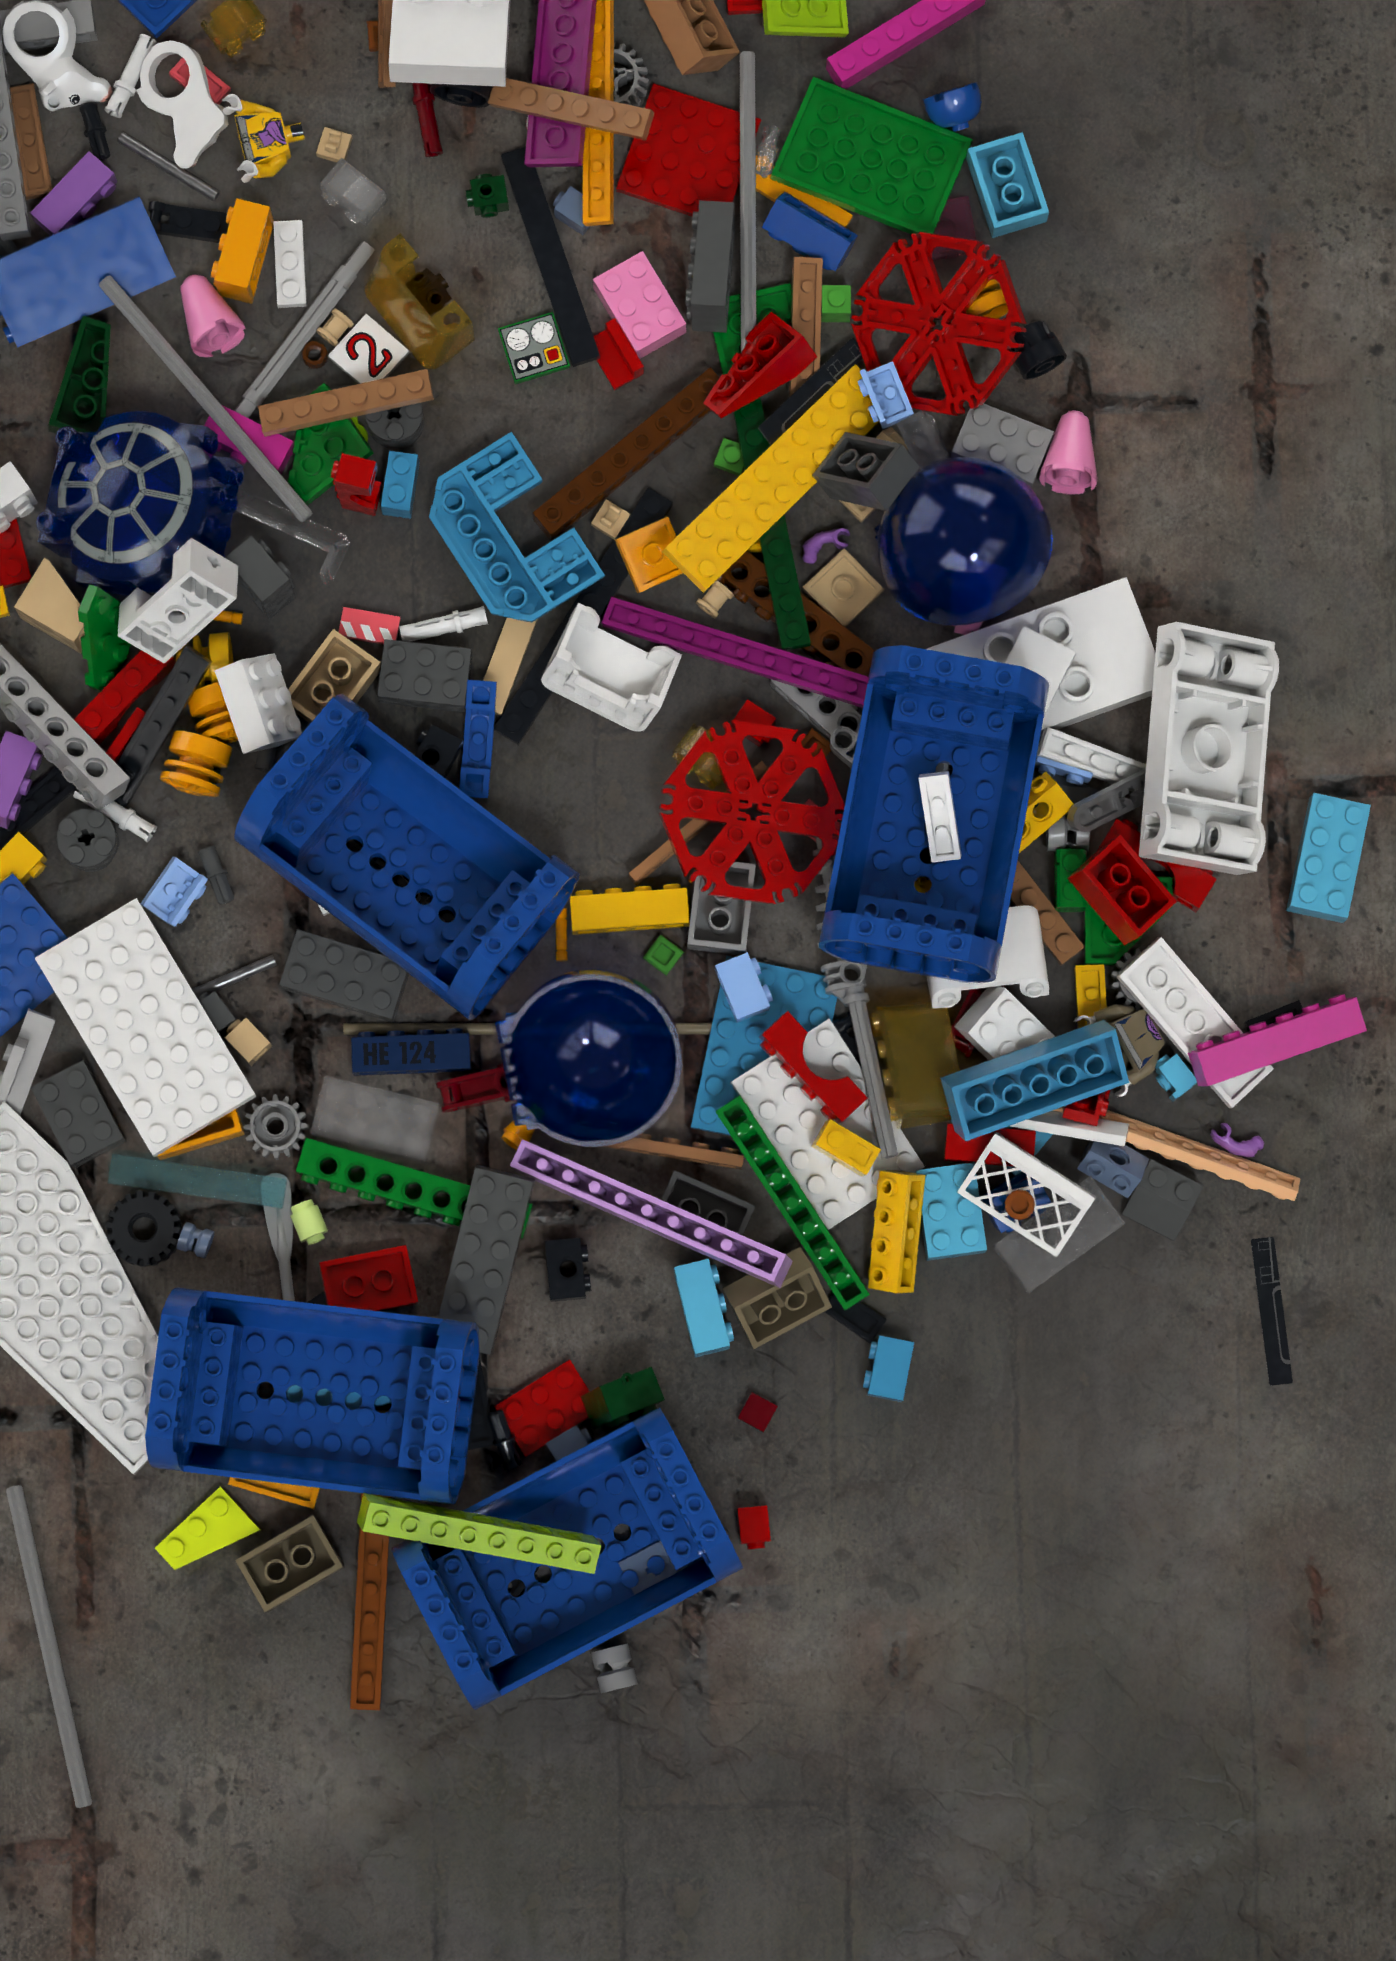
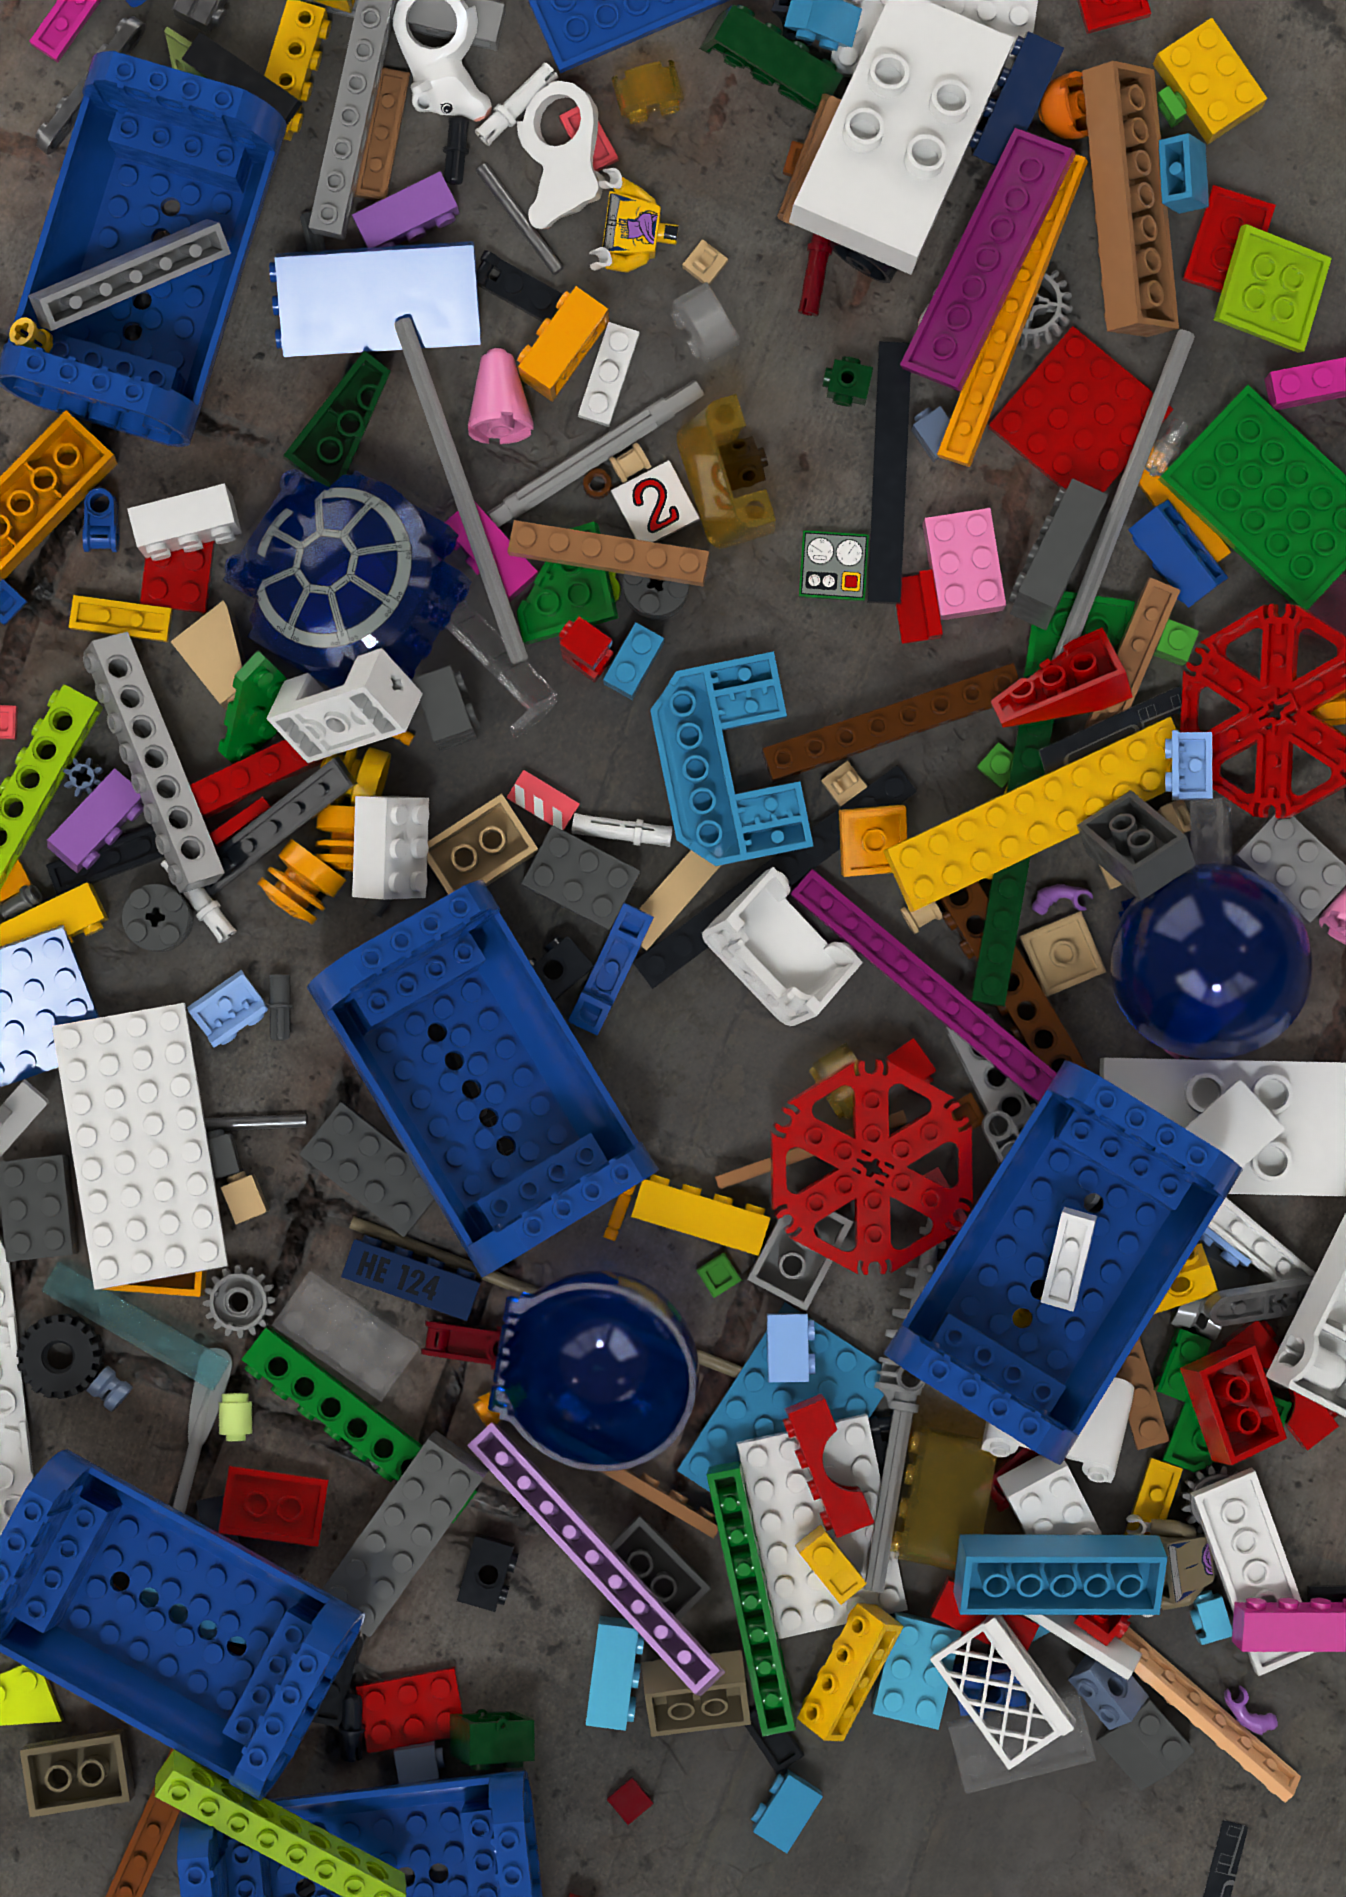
camera: 25 degrees right, 5 degrees up
medium nougat plate [488,78,654,140] -> none
dark orange tile [1005,1189,1035,1220] -> none

